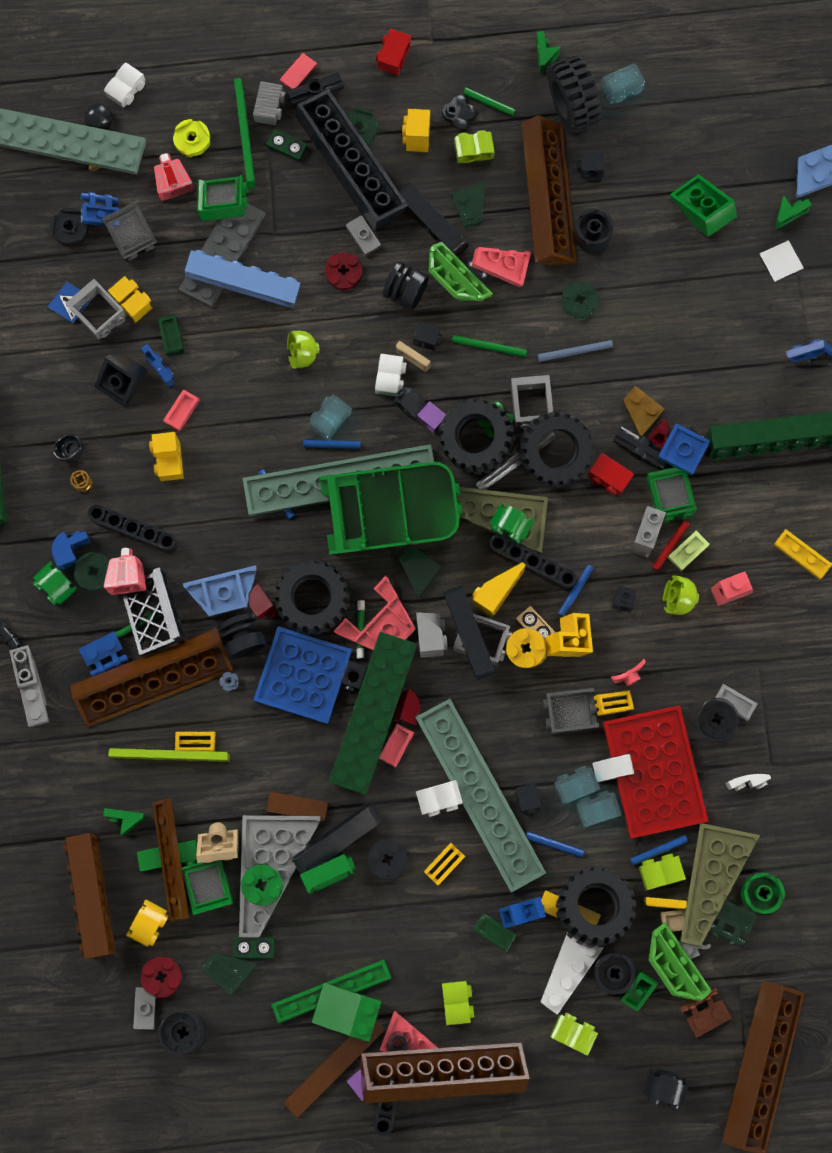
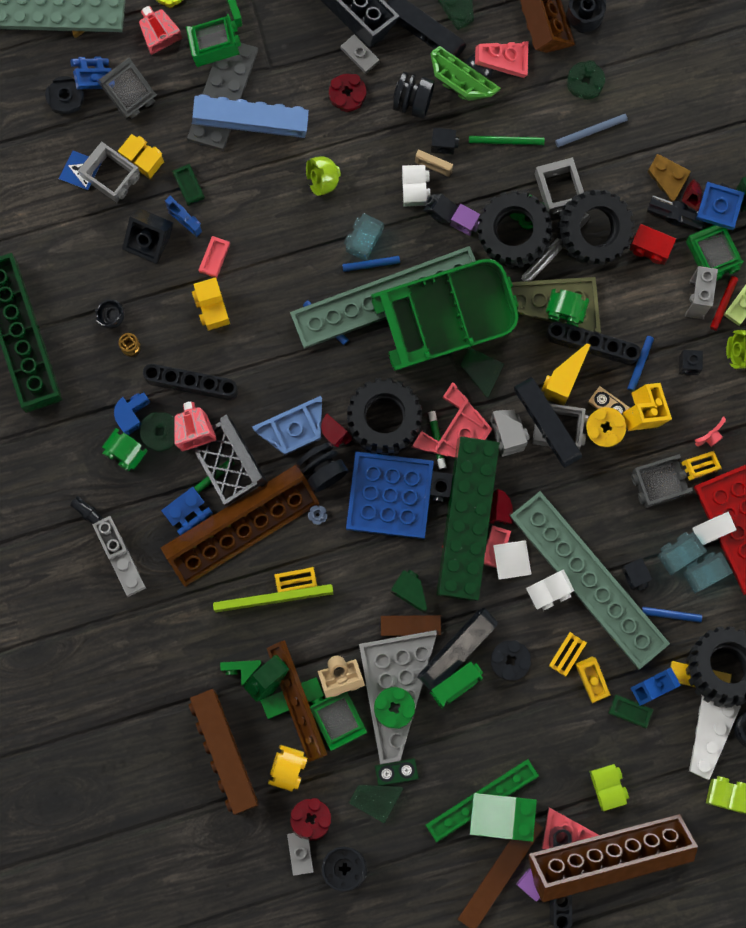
camera: 15 degrees left, 0 degrees up
none -> dark green slope [244,655,290,702]
none -> dark green slope [391,570,427,613]
none -> white sticker [493,540,531,579]
none -> yellow slope [575,657,611,703]

